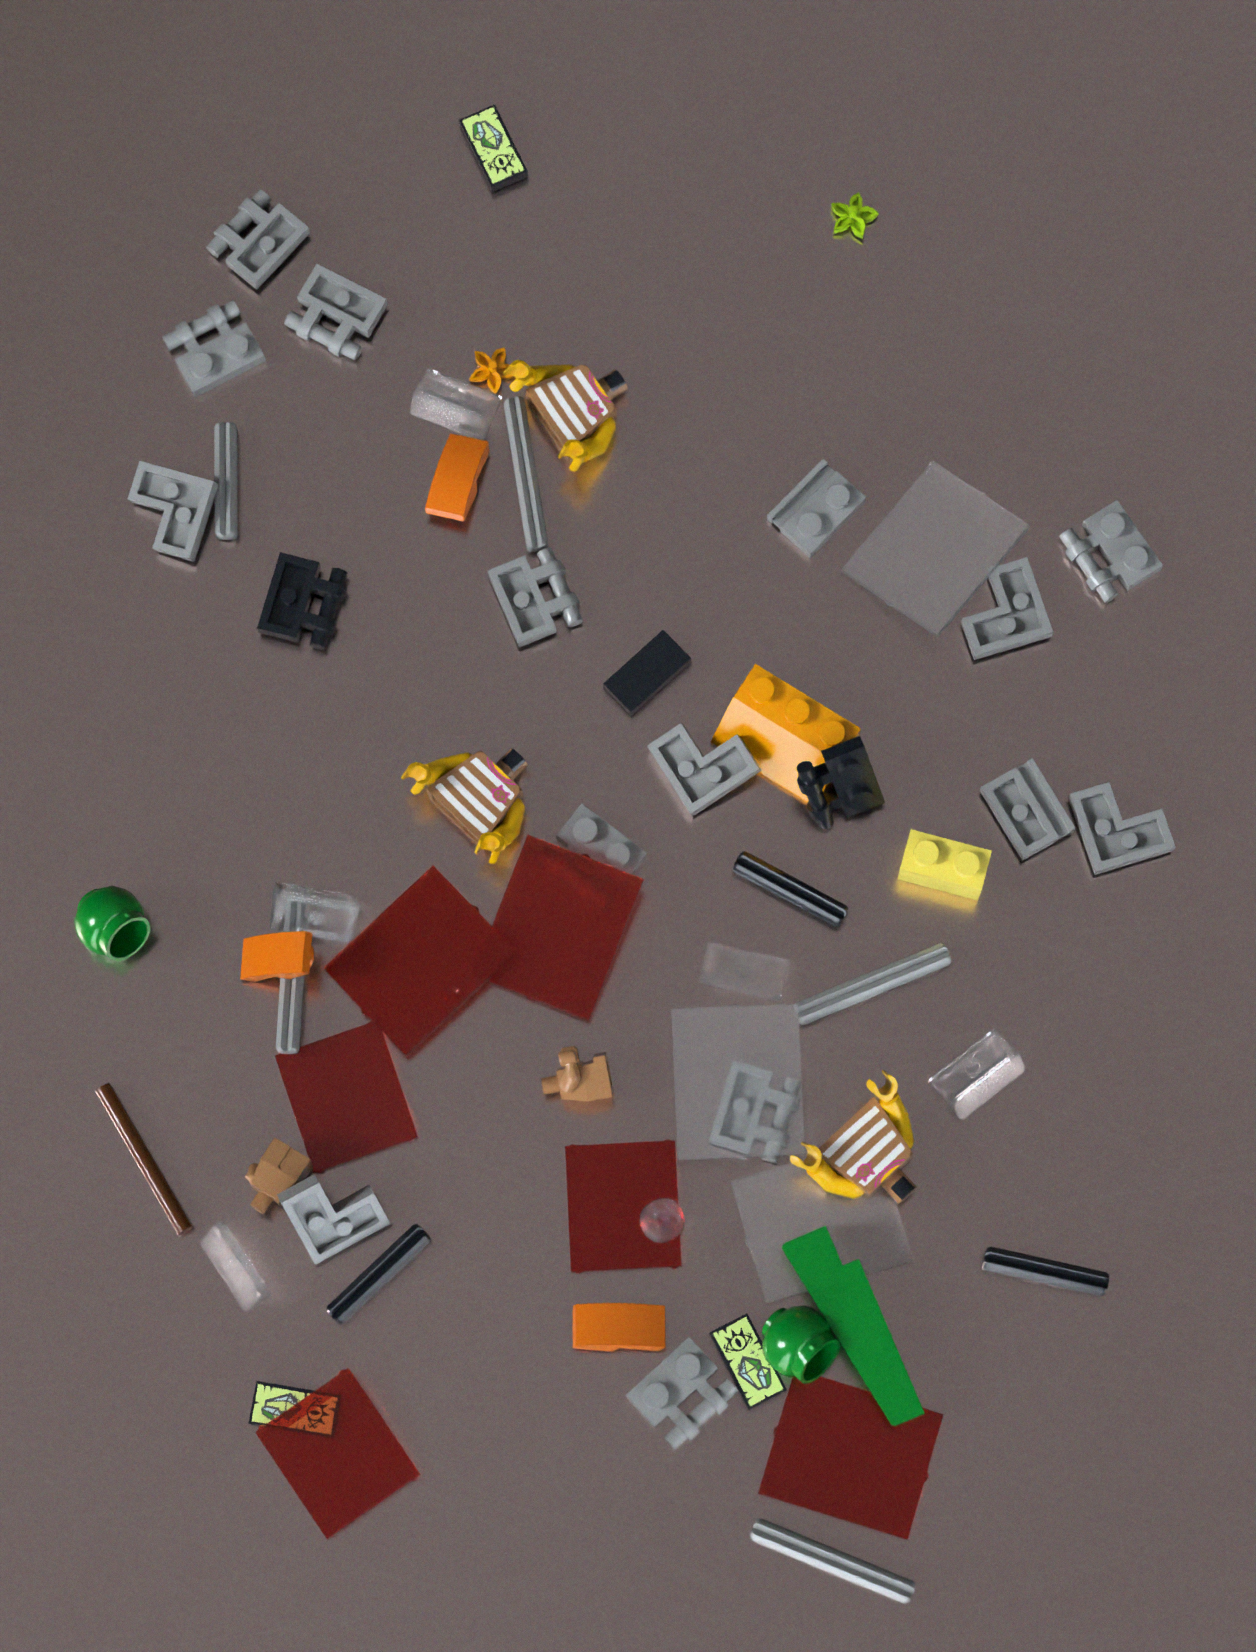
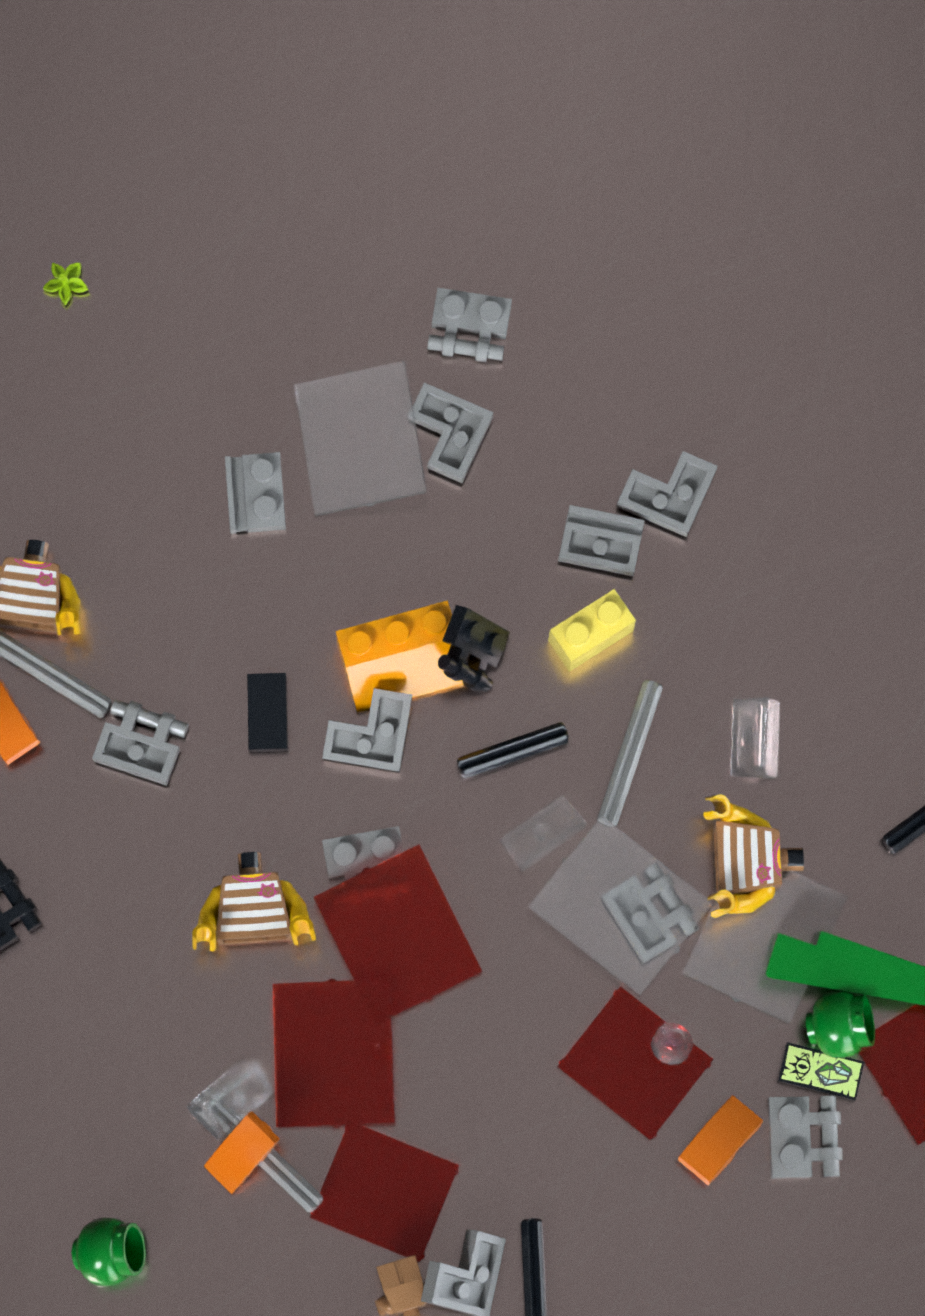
camera: 55 degrees left, 0 degrees up
medium nougat piece [541,1046,614,1102] -> none

